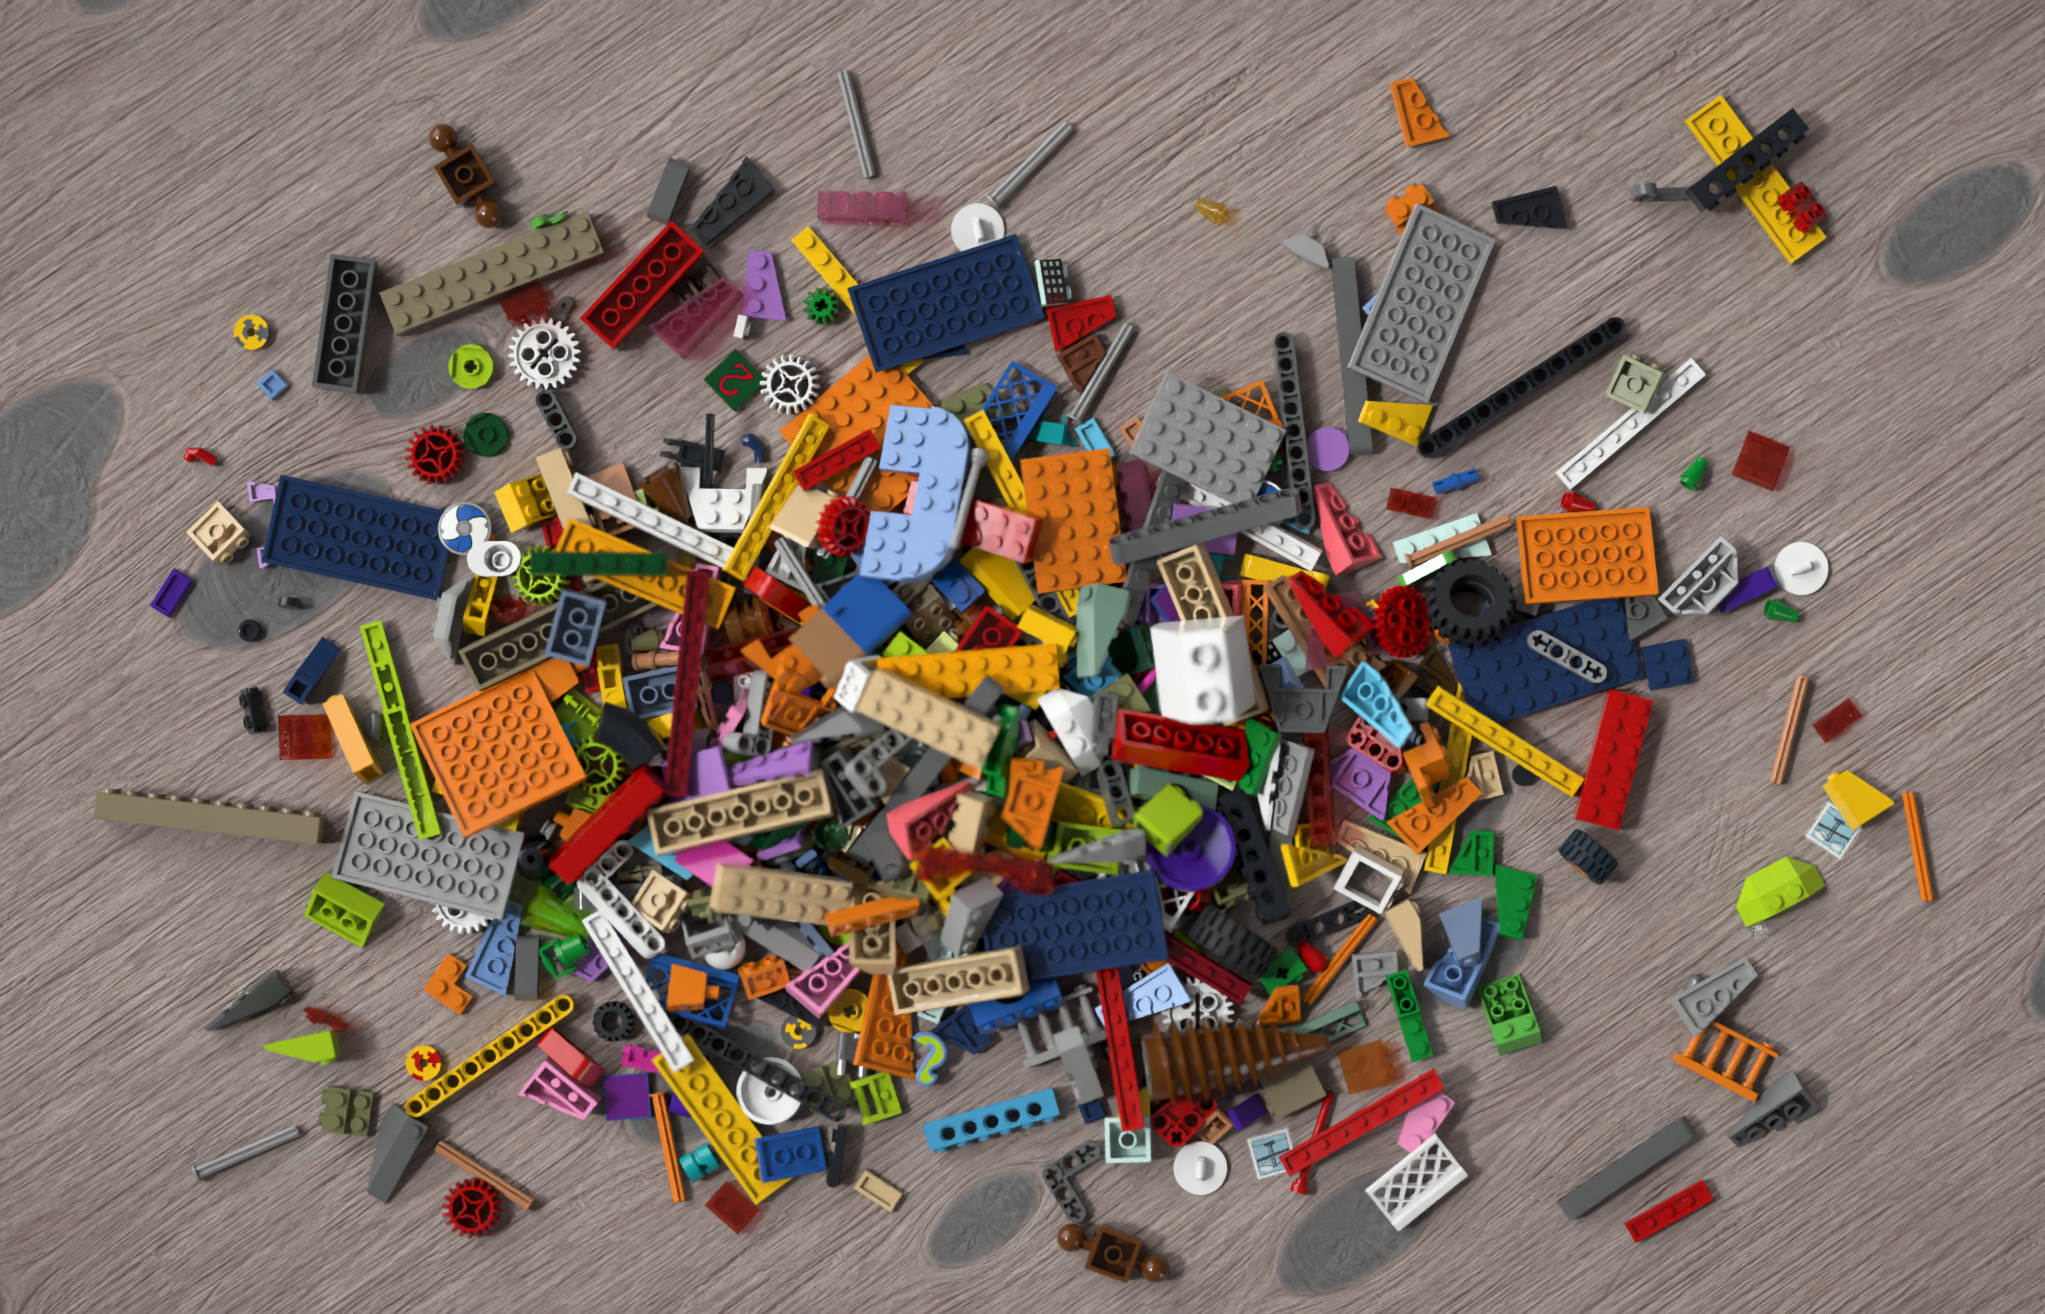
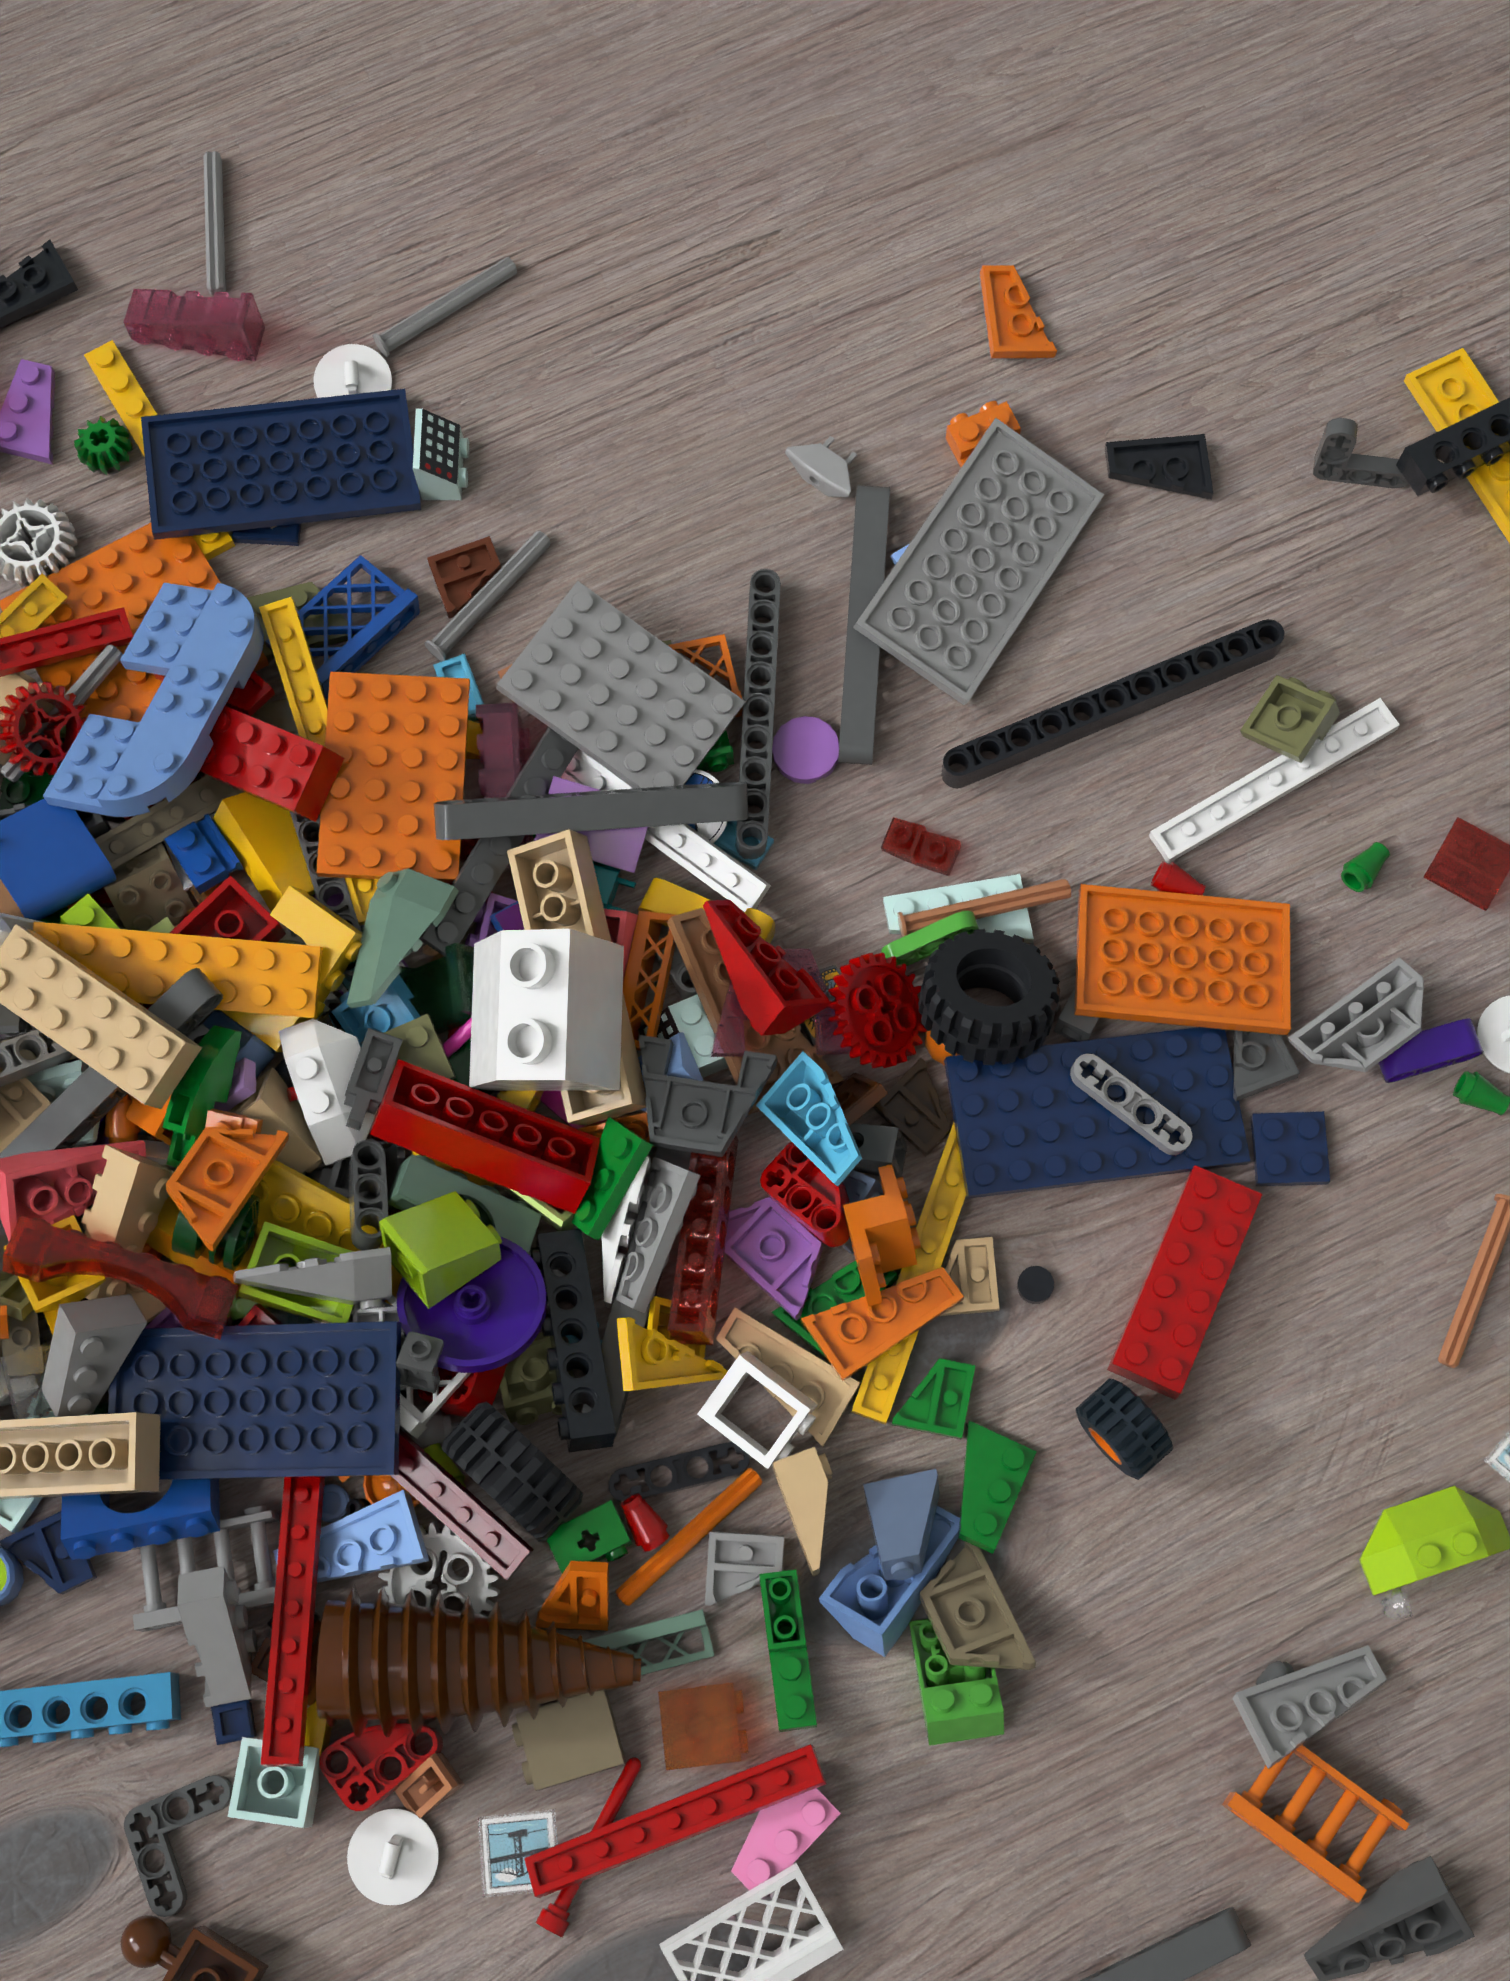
camera: 15 degrees right, 15 degrees down
light grey piece [950,448,989,549] -> none
teal piece [1027,411,1077,447] -> none
red wing [1046,295,1116,353] -> none
clear yellow cone [1194,198,1229,225] -> none
dark purple tile [1227,1093,1267,1131] -> none
coral wedge [1312,483,1382,575] -> none
yellow wing [1358,401,1433,447] -> none
yellow plate [1426,686,1584,797] -> none
blue pin [1432,468,1479,495] -> none
none -> dark grey bracket [396,1331,444,1393]
none -> dark tan wing [920,1542,1036,1670]

